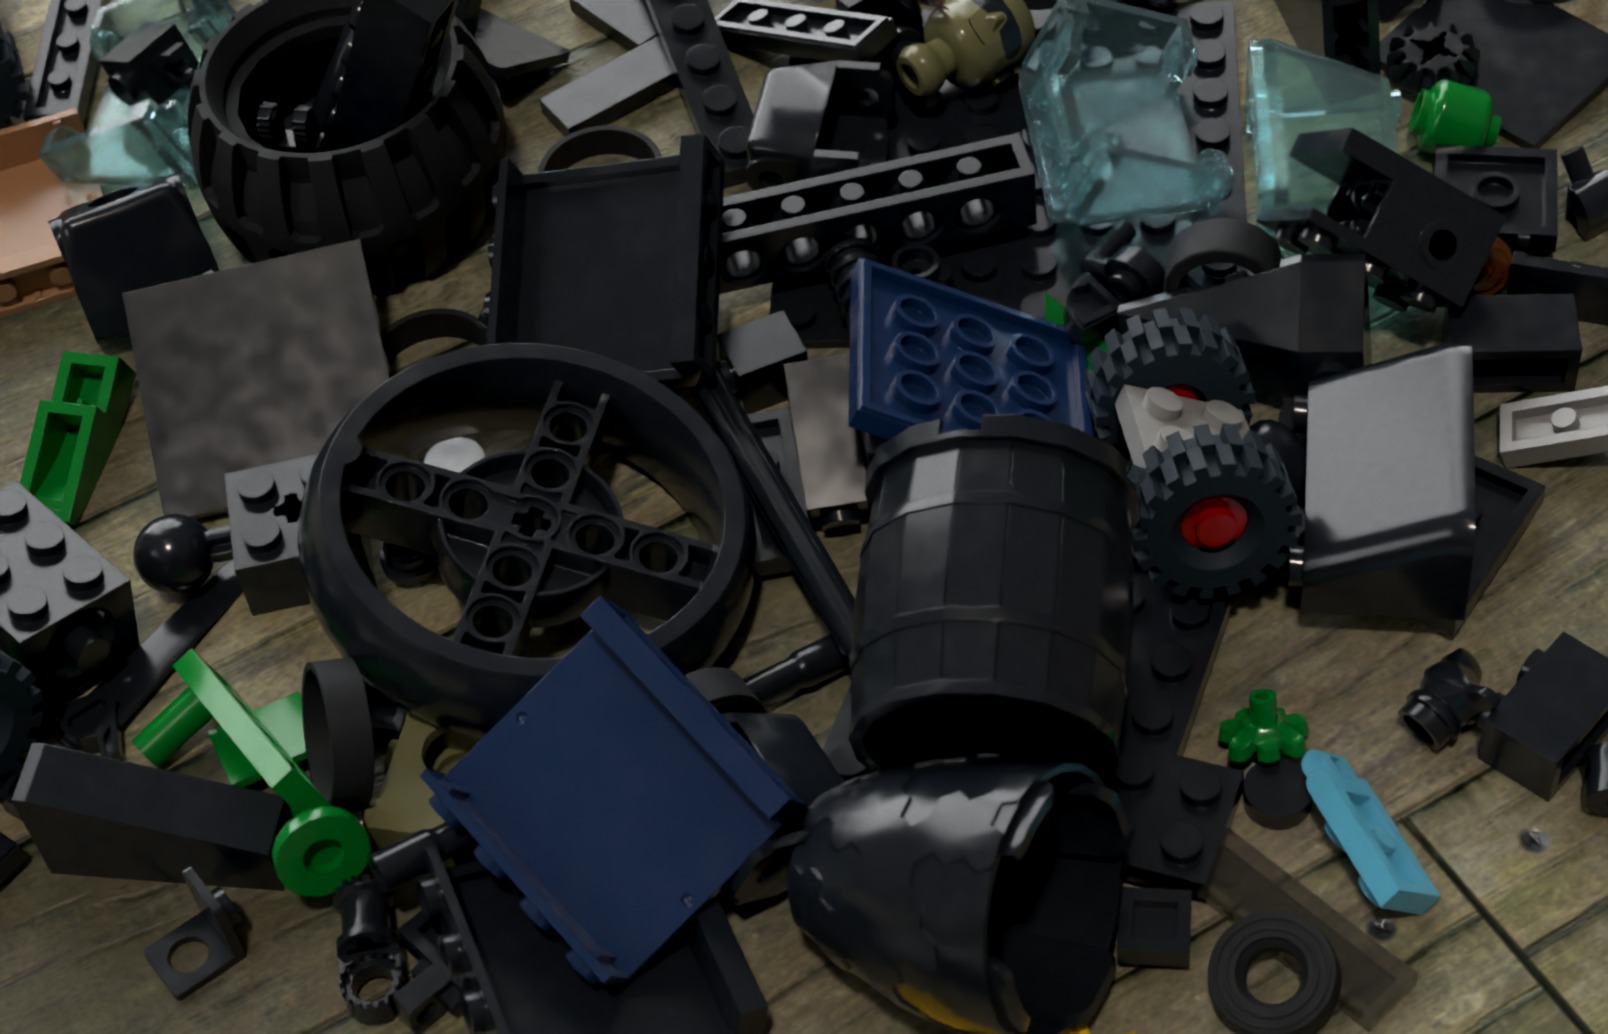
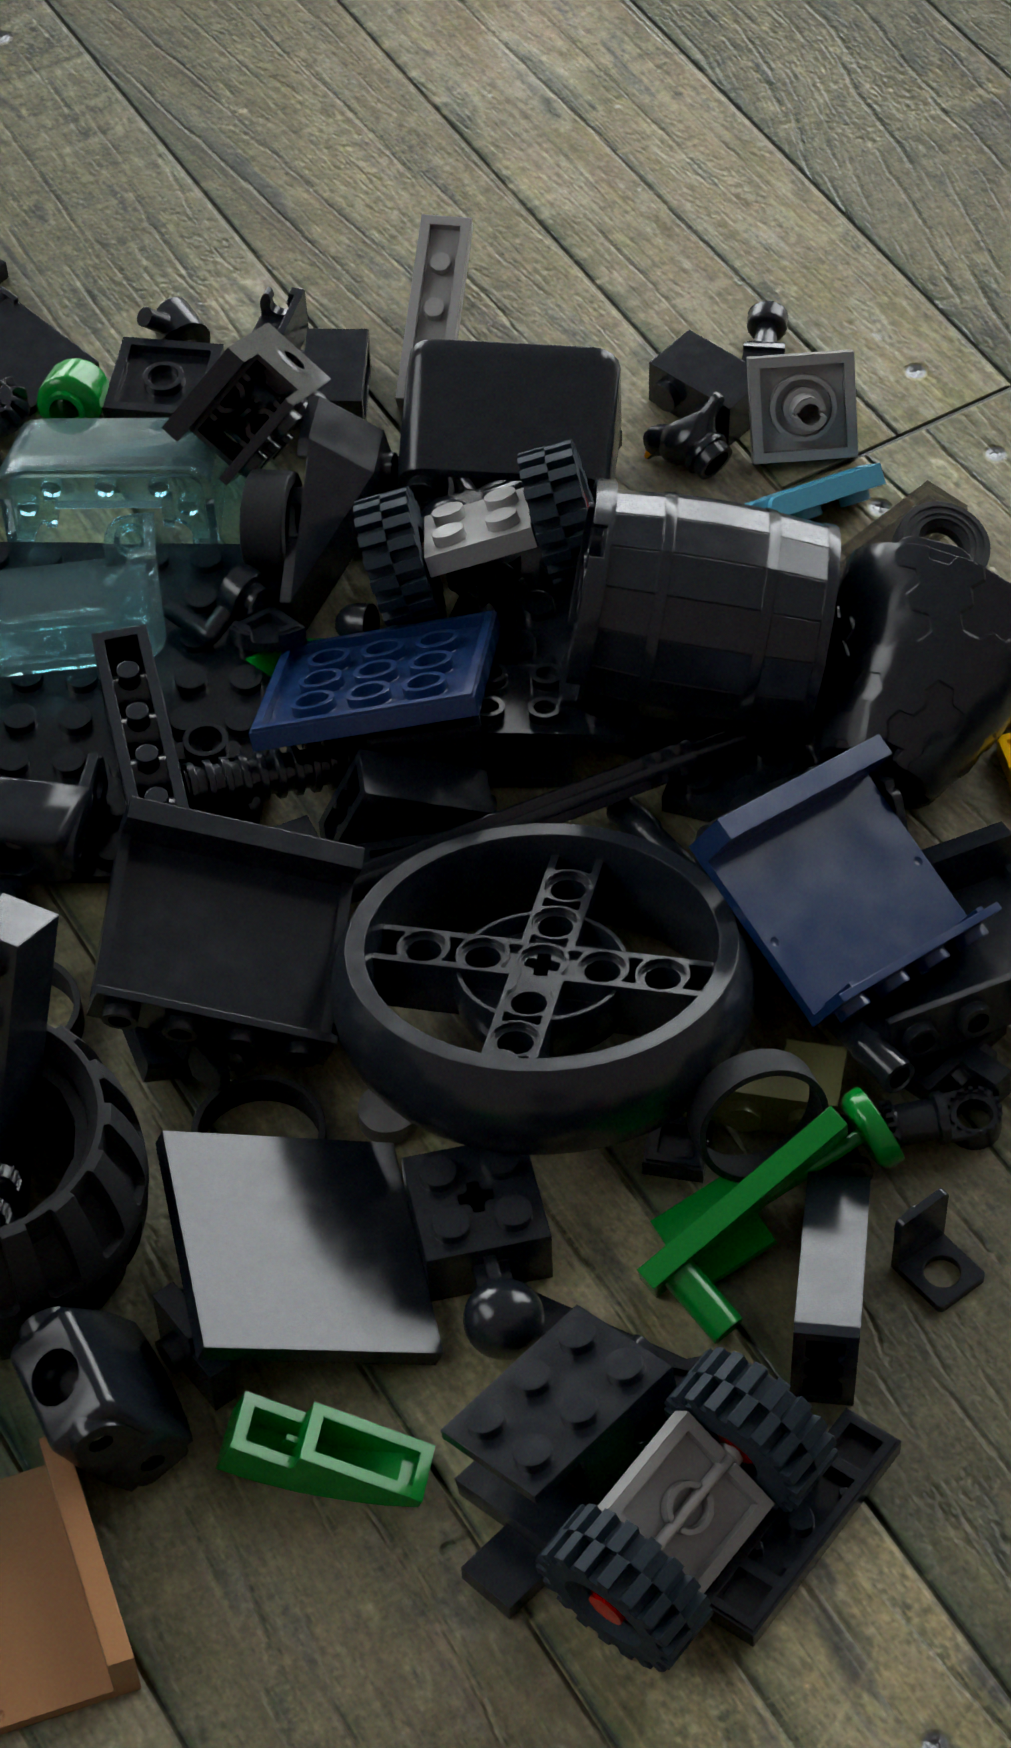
camera: 95 degrees left, 0 degrees up
none -> light grey plate [746,349,858,464]

